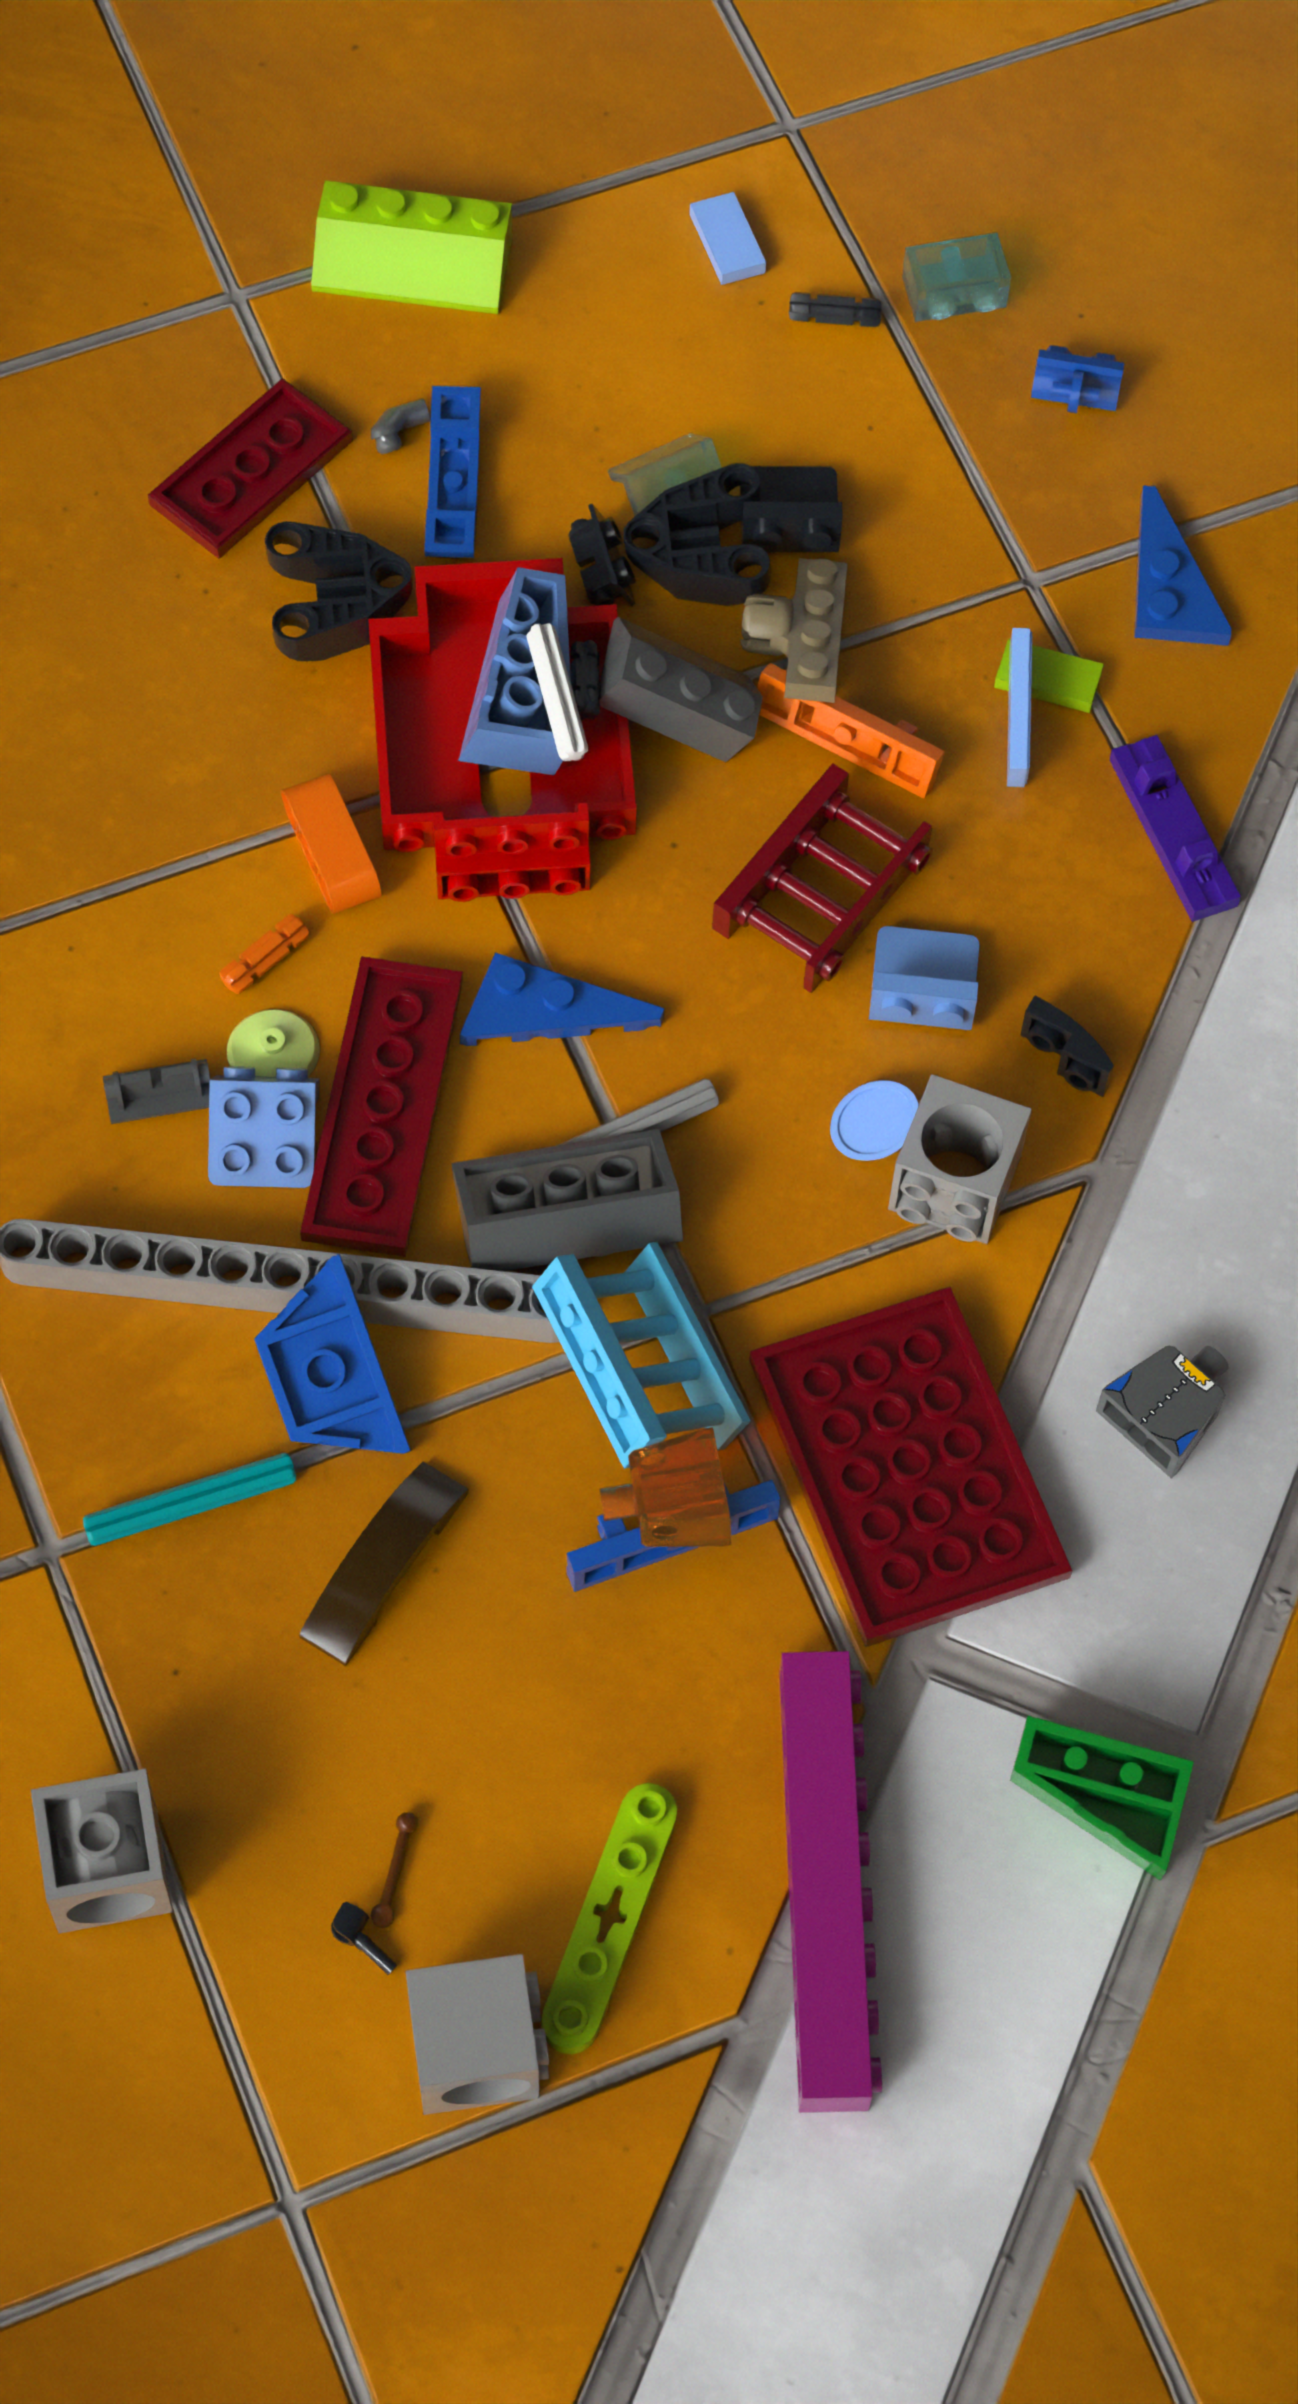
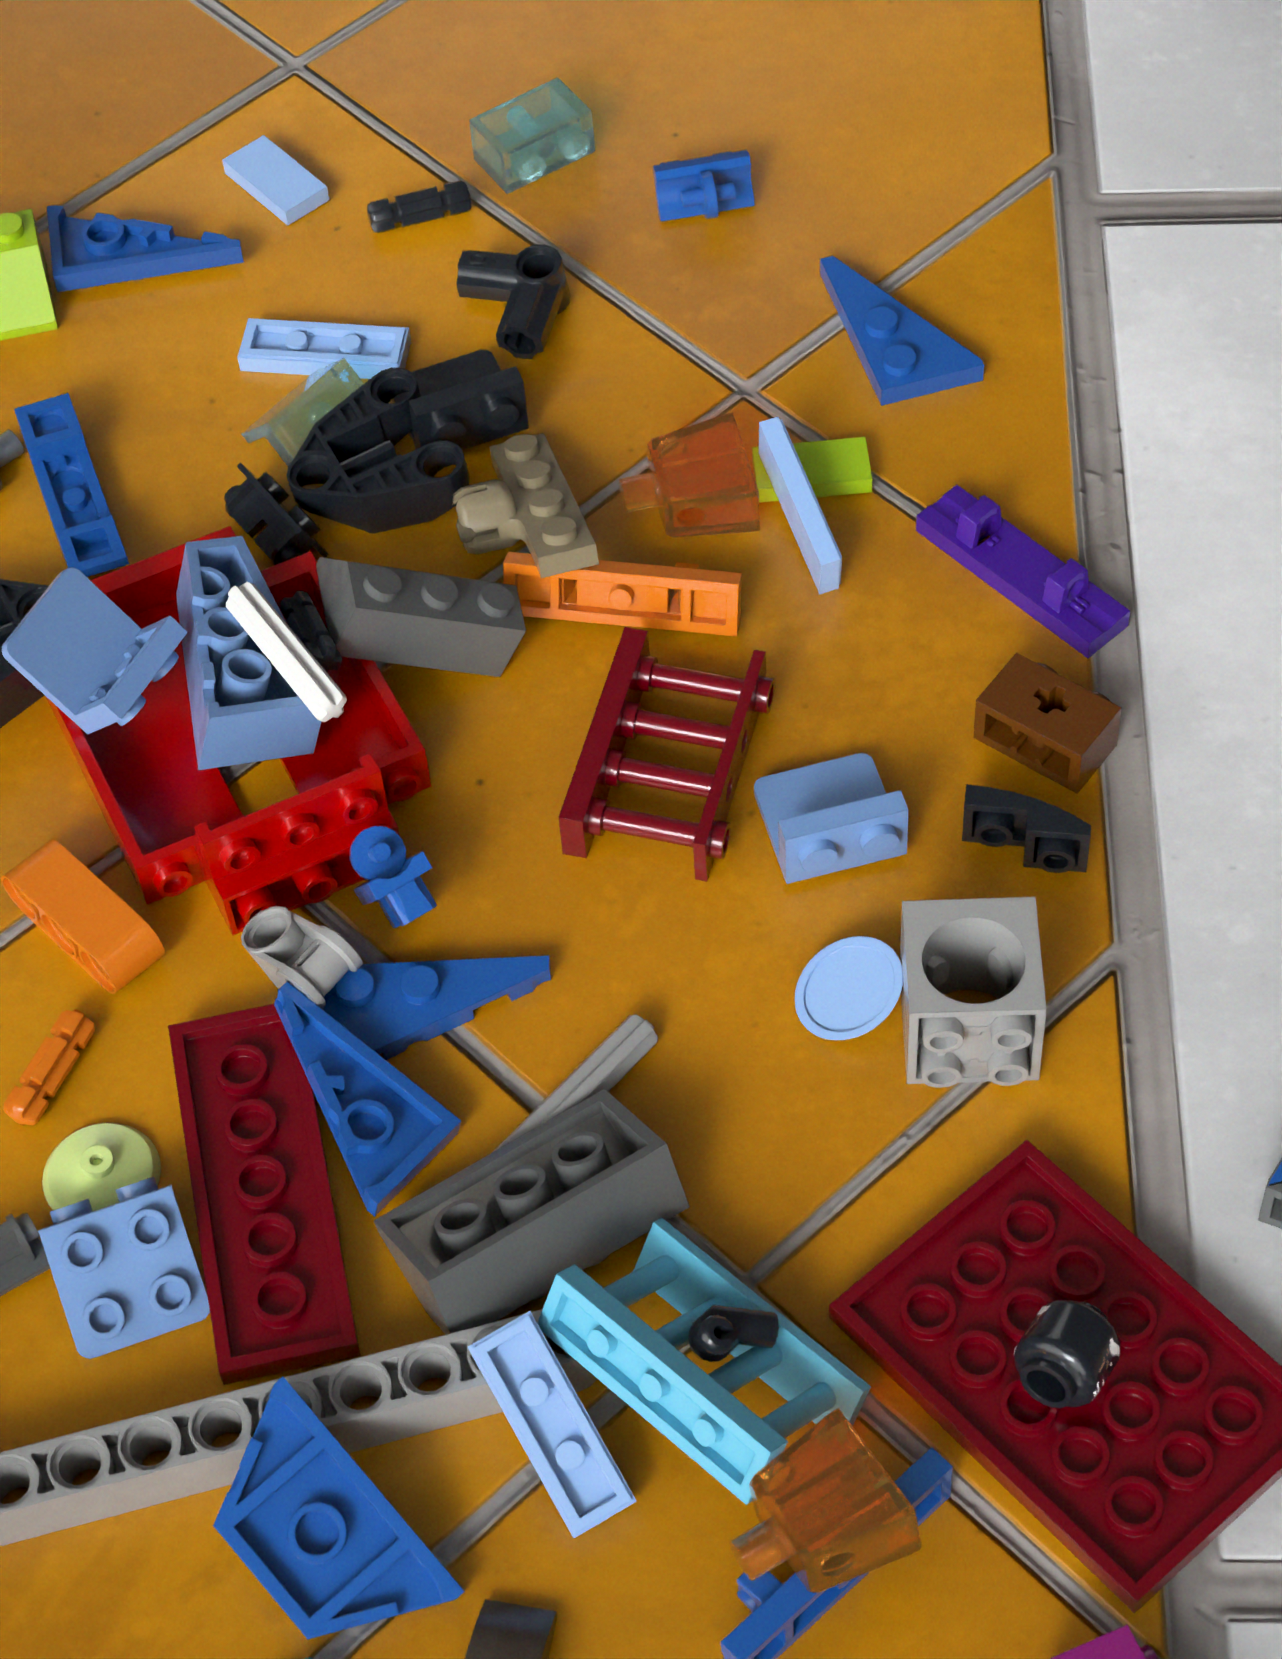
camera: 15 degrees left, 10 degrees down
none -> medium blue bracket [2,567,188,734]
none -> blue wing [47,205,244,292]
none -> light blue tile [237,318,411,379]
none -> light grey piece [241,906,363,1009]
none -> blue wing [274,982,461,1217]
none -> blue hips [350,826,437,928]
none -> black piece [456,244,570,360]
none -> light blue tile [467,1311,637,1538]
none -> clear orange torso [619,413,760,537]
none -> black arm [688,1305,779,1362]
none -> reddish brown brick [973,653,1122,794]
none -> black head [1014,1300,1121,1408]

